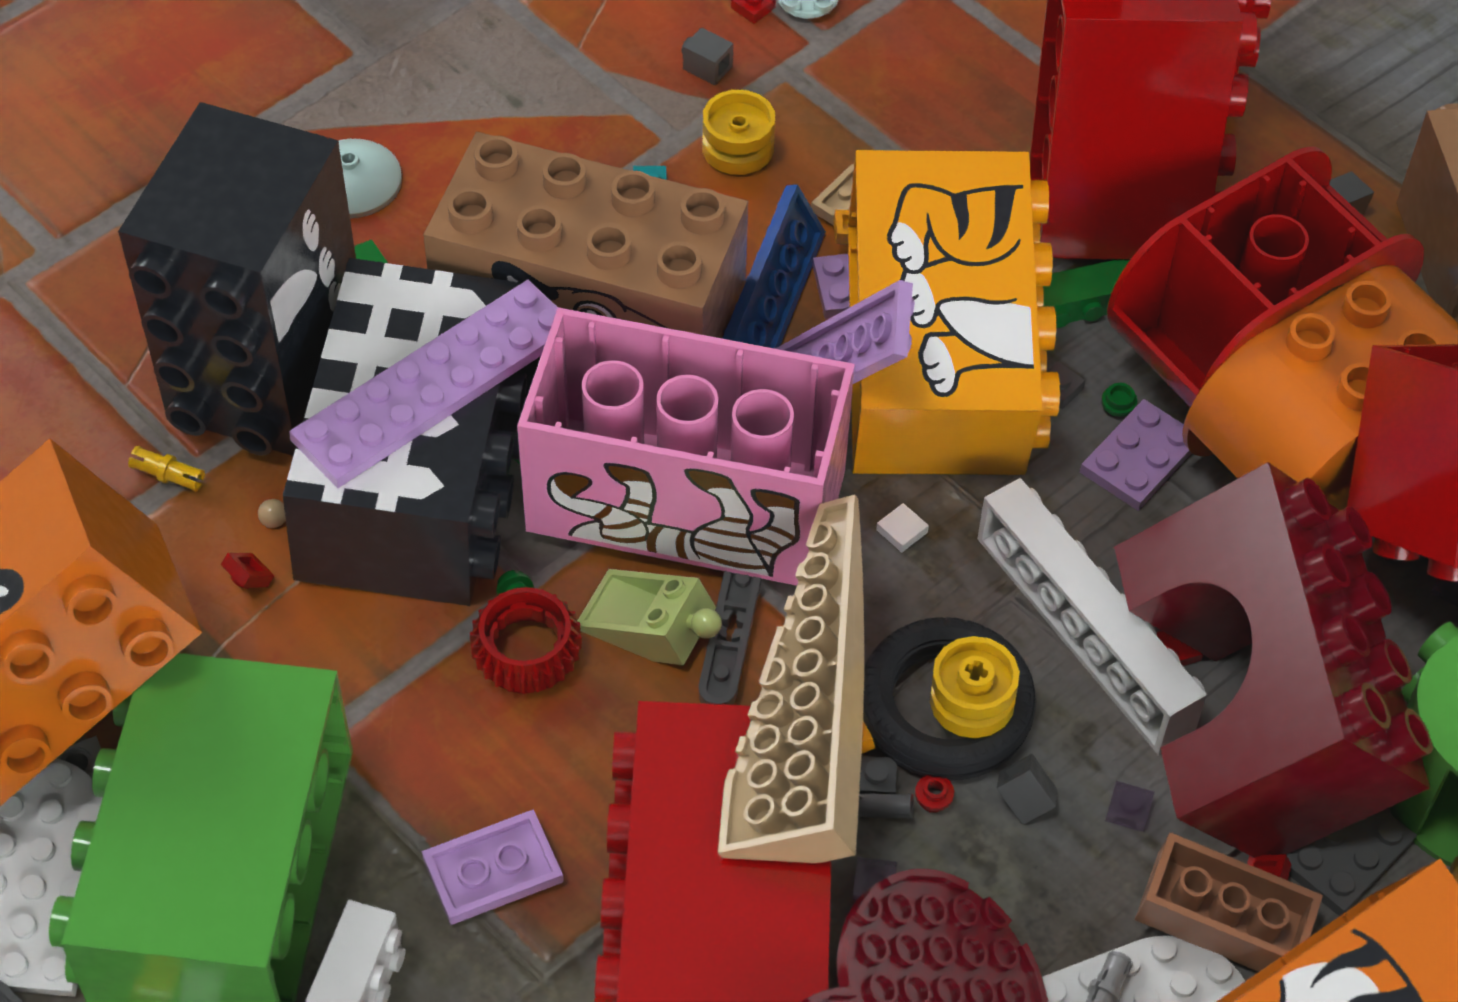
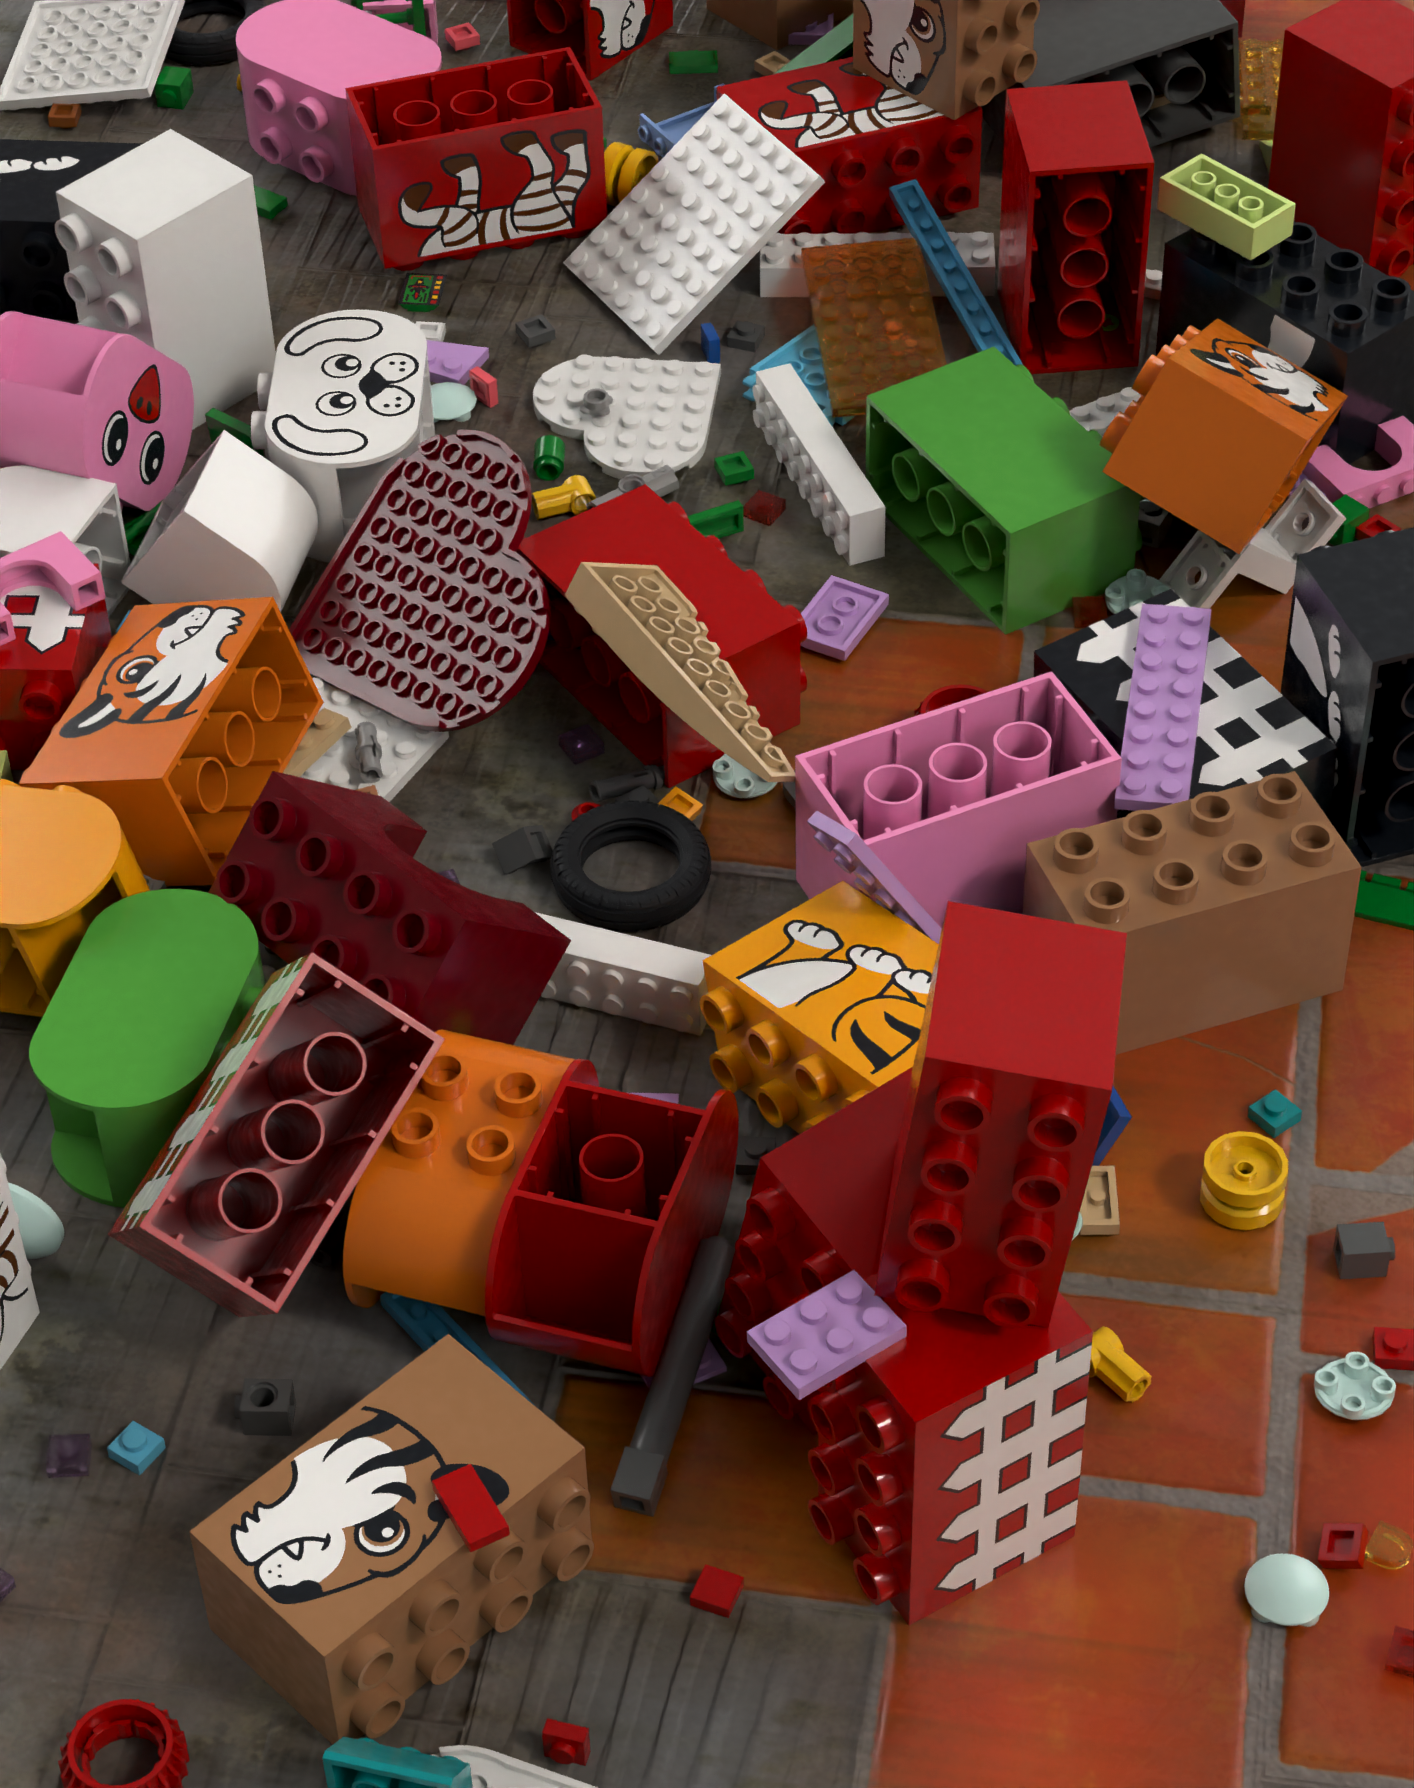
camera: 145 degrees right, 10 degrees down
yellow wheel [930,636,1020,739] -> none
none -> red tile [689,1564,744,1618]
none -> yellow piece [1089,1326,1152,1403]

